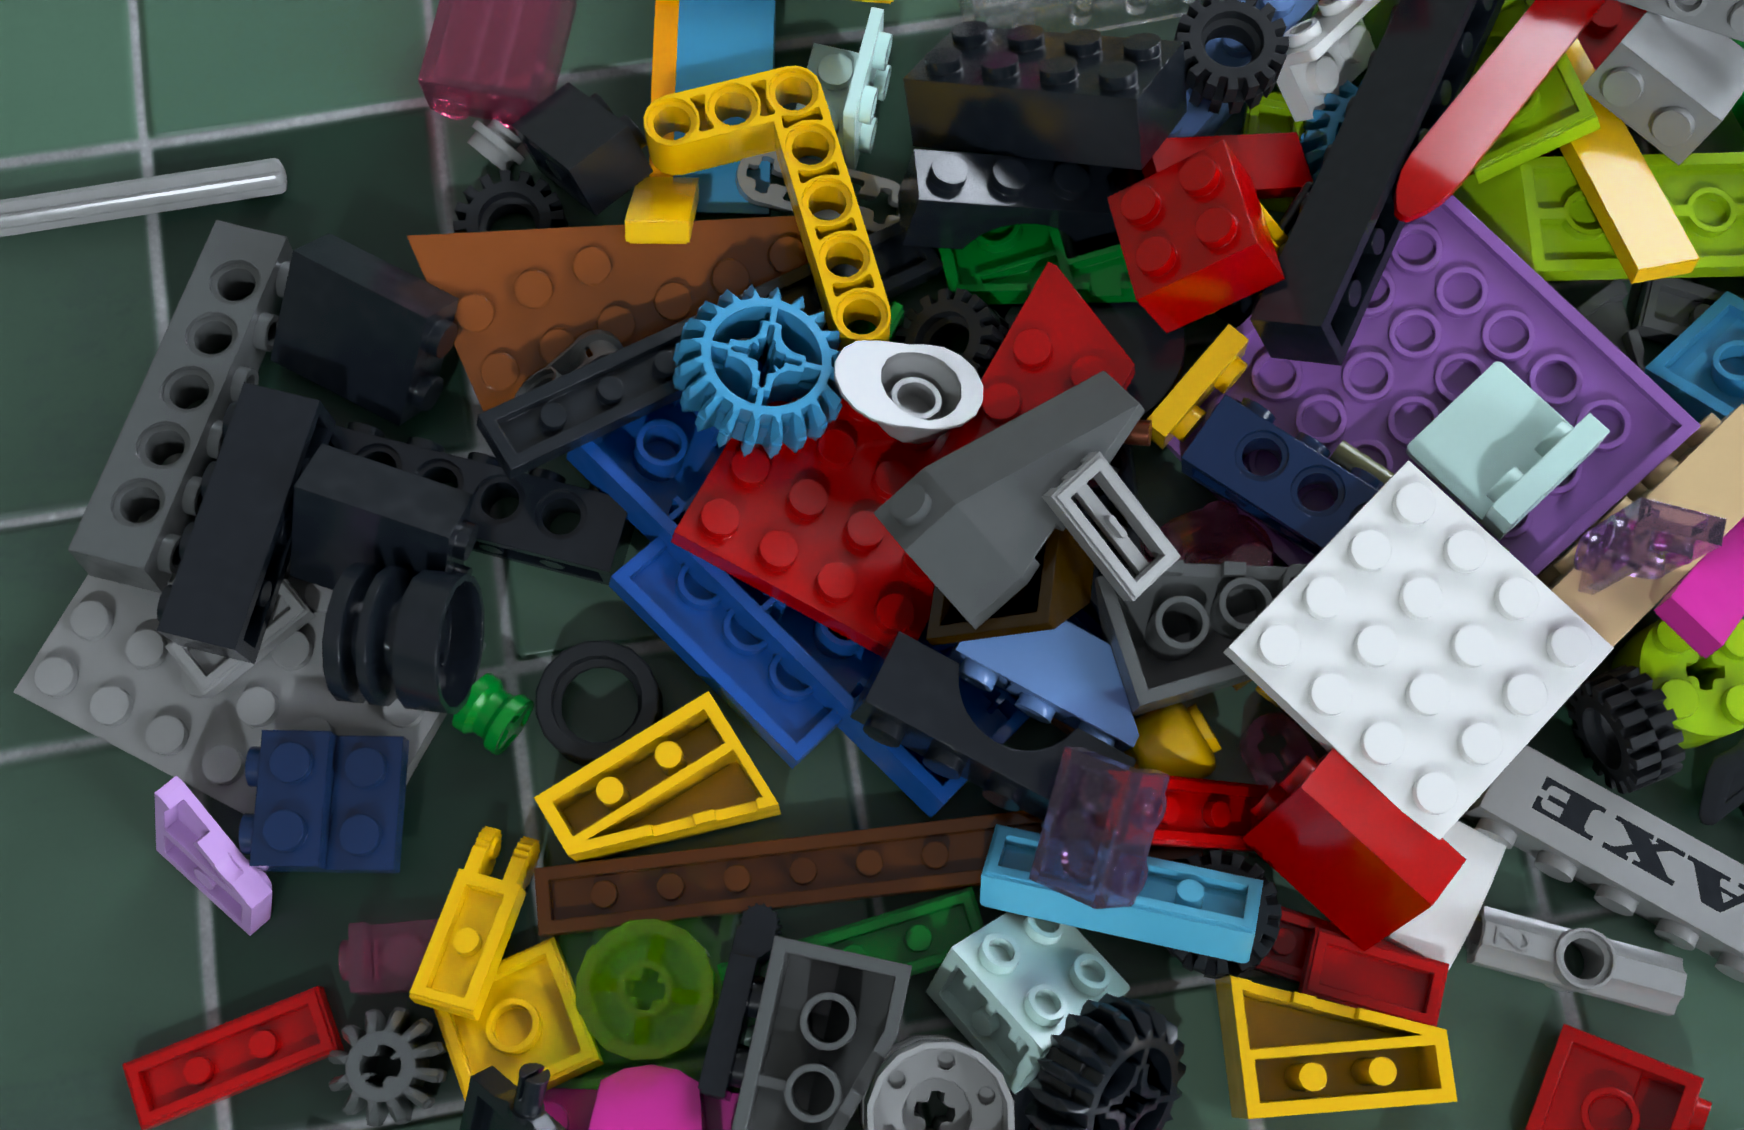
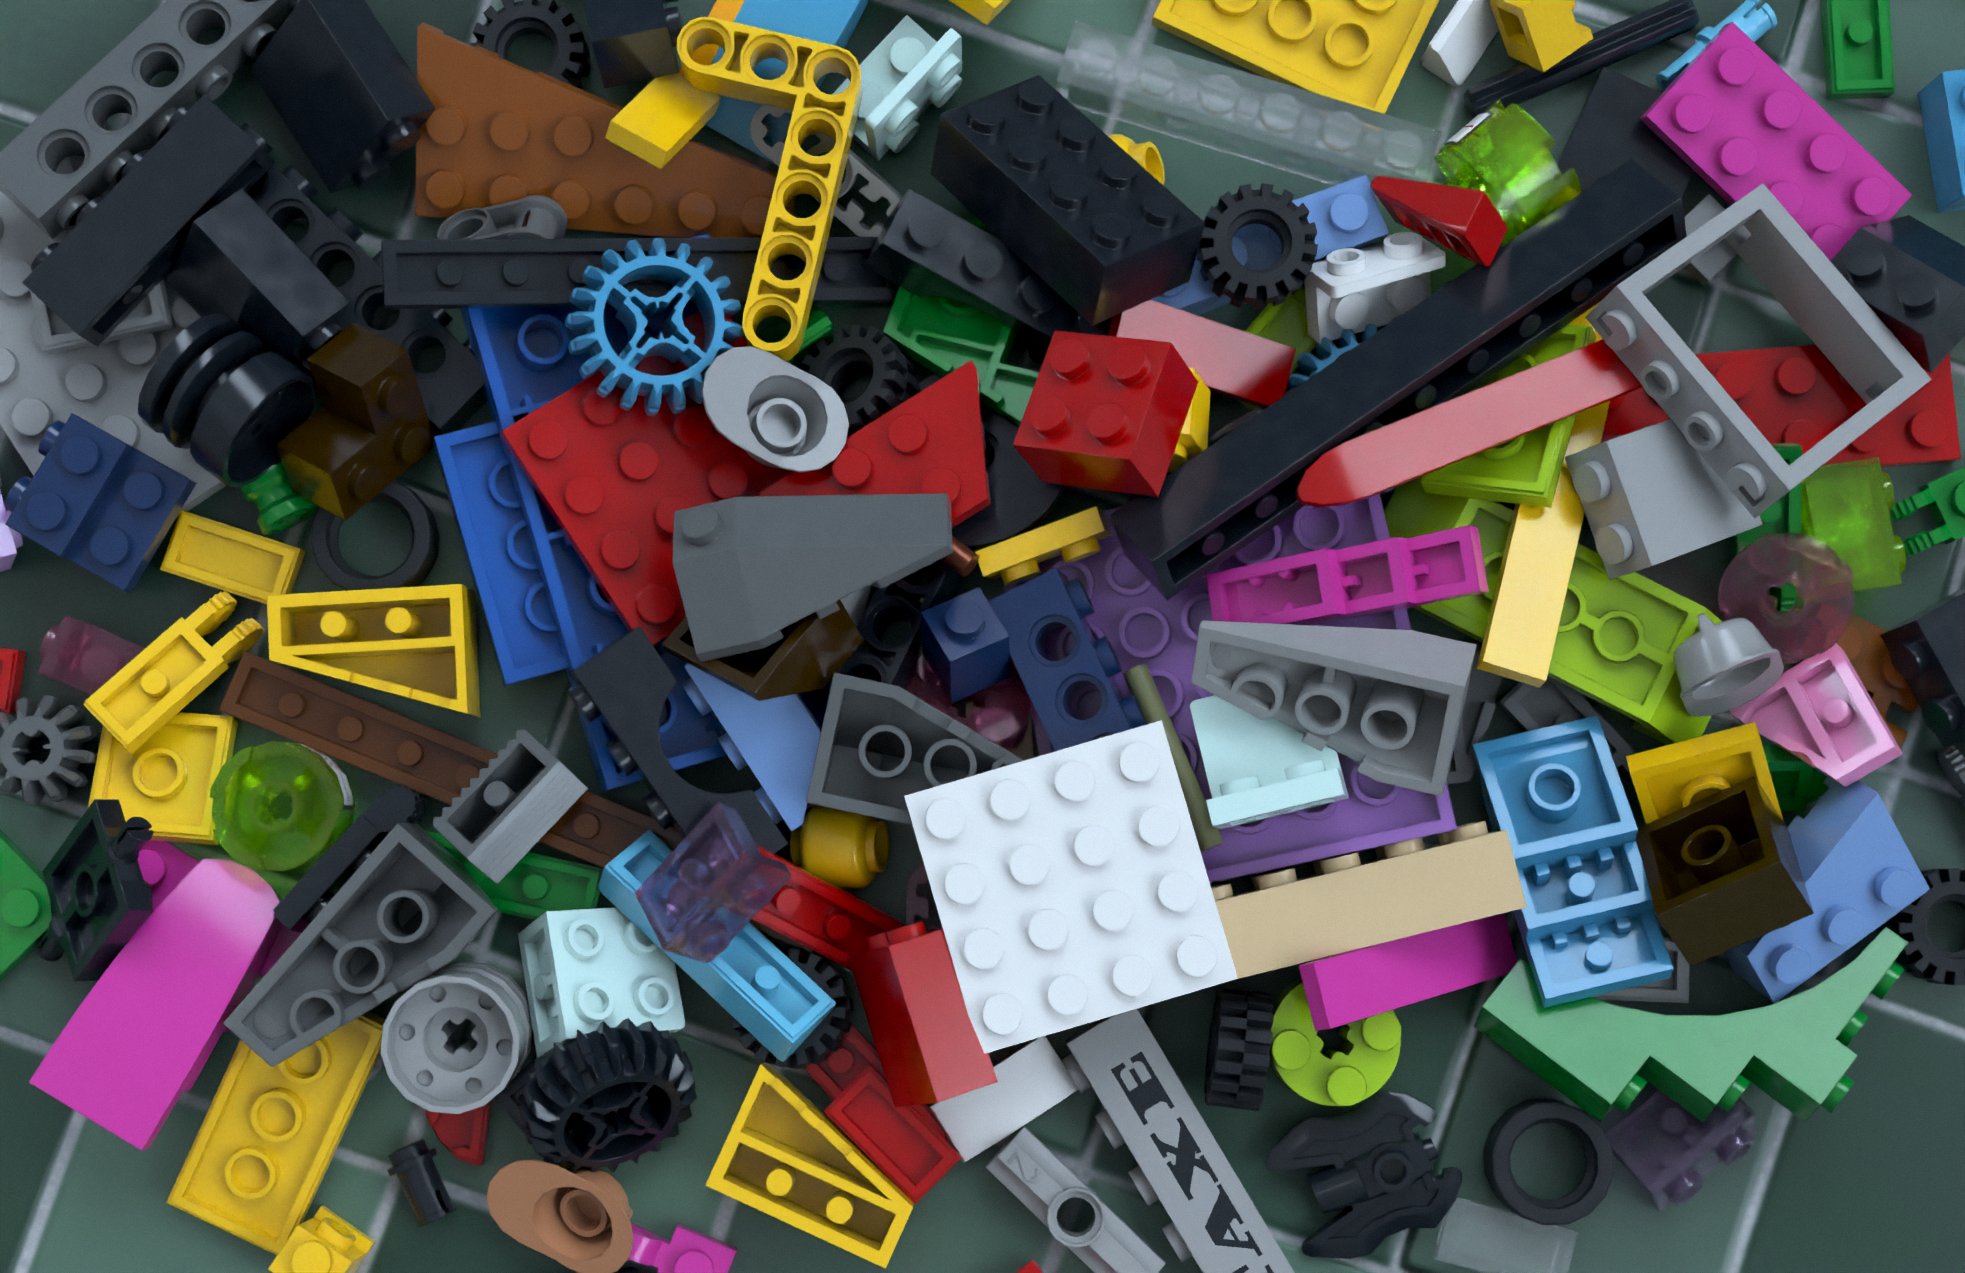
camera: 30 degrees right, 10 degrees up
light grey tile [1042,451,1181,601] -> none
clear purple bracket [1574,497,1727,595] -> none
none -> yellow tile [160,510,306,605]
none -> dark brown brick [276,322,434,520]
none -> dark grey brick [433,729,588,884]
none -> dark blue brick [921,587,1010,703]
none -> light grey wedge [1191,620,1477,796]
none -> dark pink slope [1206,525,1489,625]

